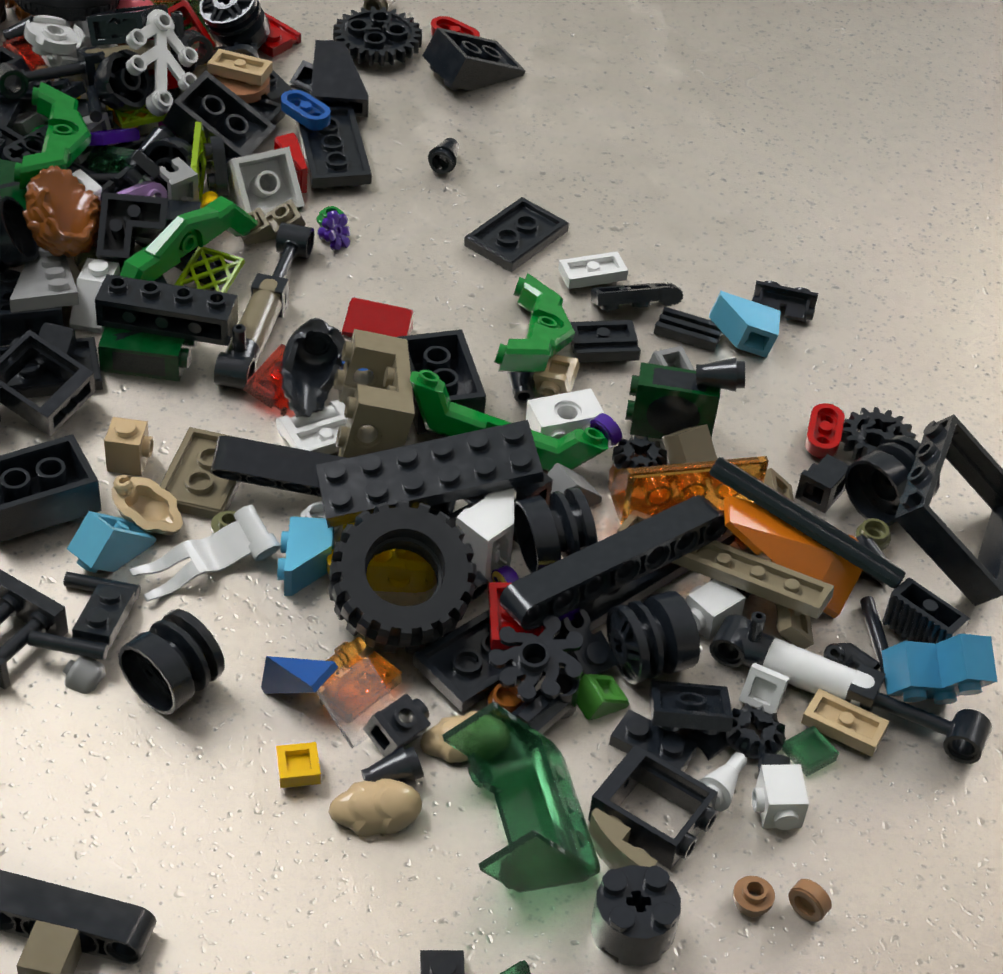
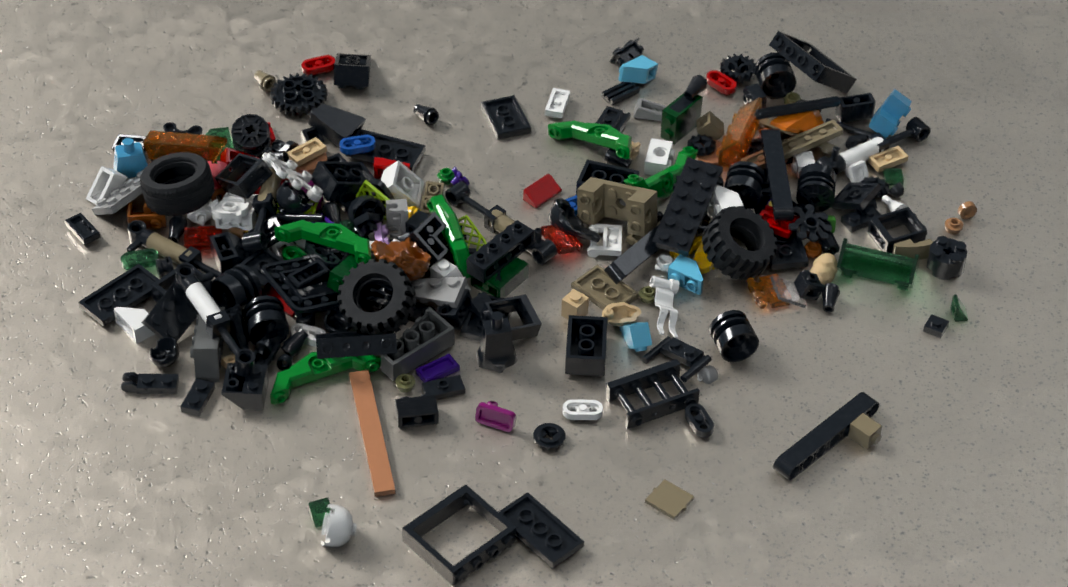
camera: 55 degrees left, 0 degrees up
blue slope [261,656,338,694] -> none
yellow plate [276,742,321,788] -> none
tan arm [328,779,422,836] -> none
dark purple tile [590,413,623,448] -> none
black hinge [591,282,684,310] -> none
white brick [752,764,809,830] -> none

